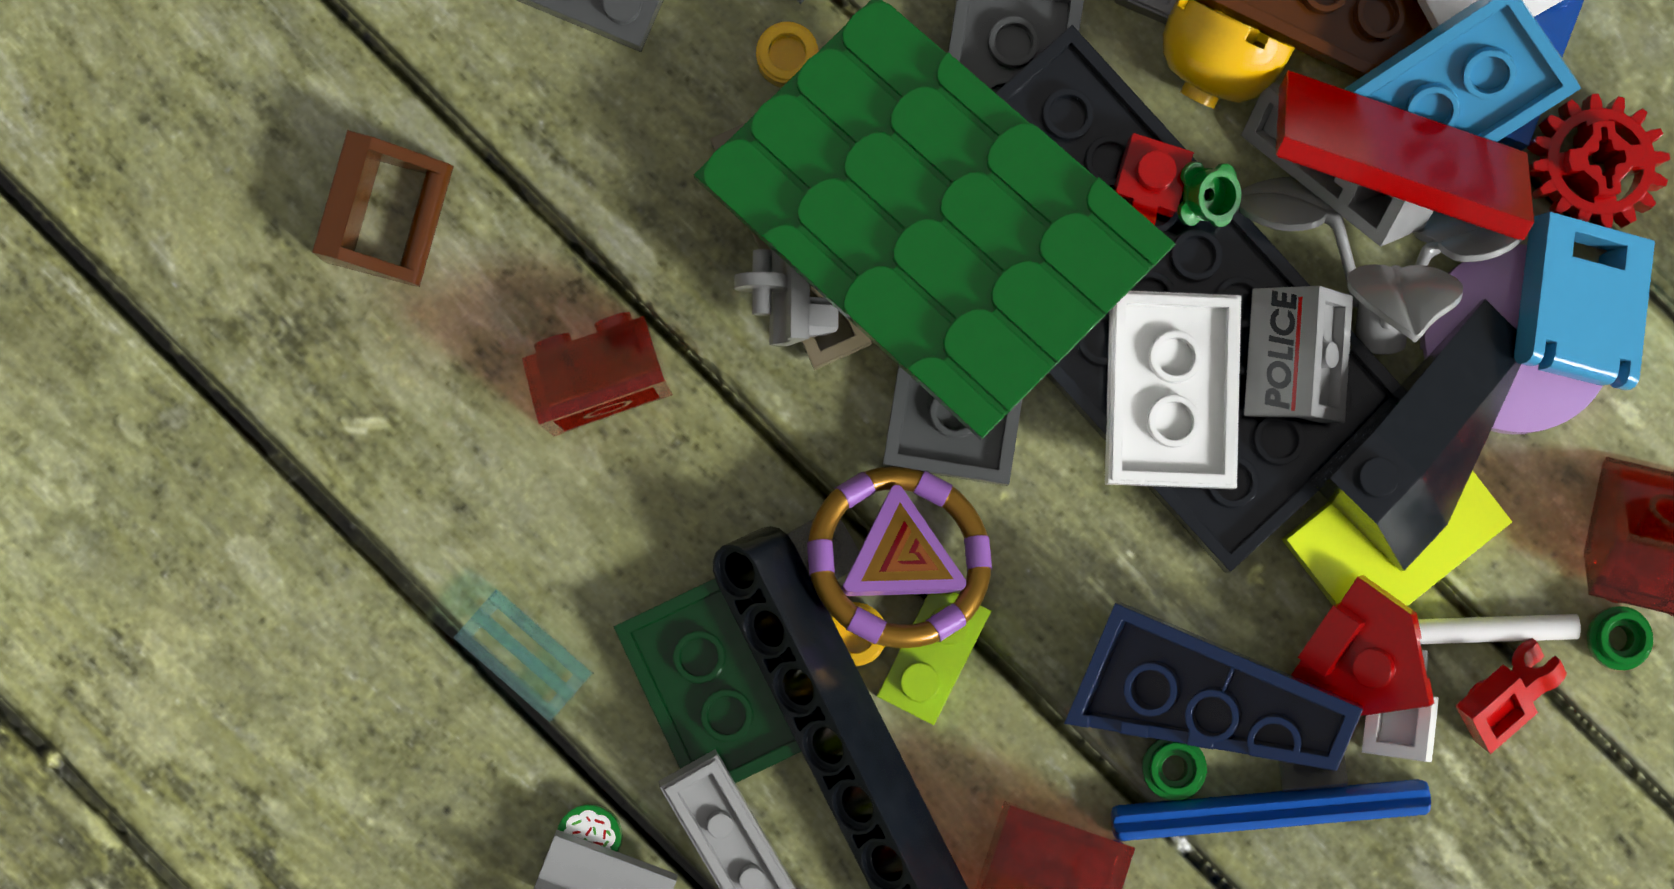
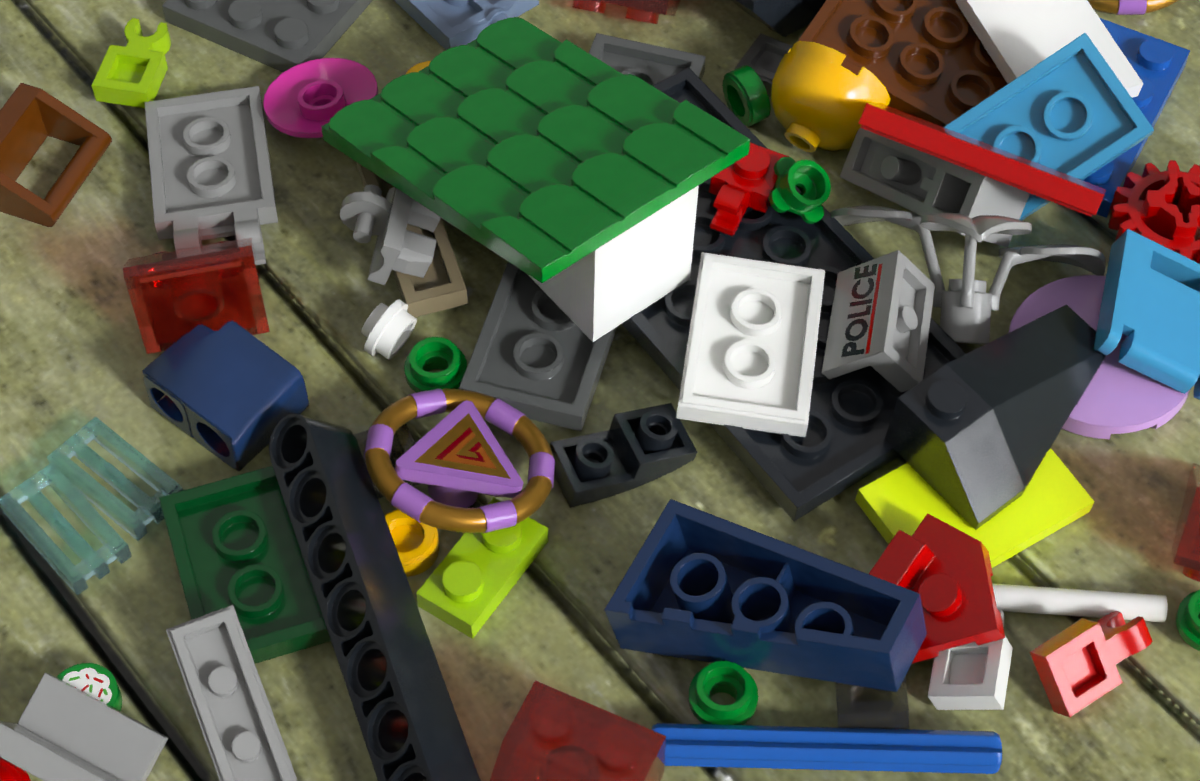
camera: 10 degrees right, 30 degrees down
none -> clear light blue tile [47,417,184,541]
none -> lime plate [92,18,171,108]
none -> dark blue piece [142,321,309,472]
none -> light grey tile [145,86,278,276]
none -> dark pink dish [263,58,378,138]
none -> white plate [361,299,417,360]
none -> green plate [404,337,467,393]
none -> black slope [550,403,697,508]
none -> green tile [722,65,771,126]

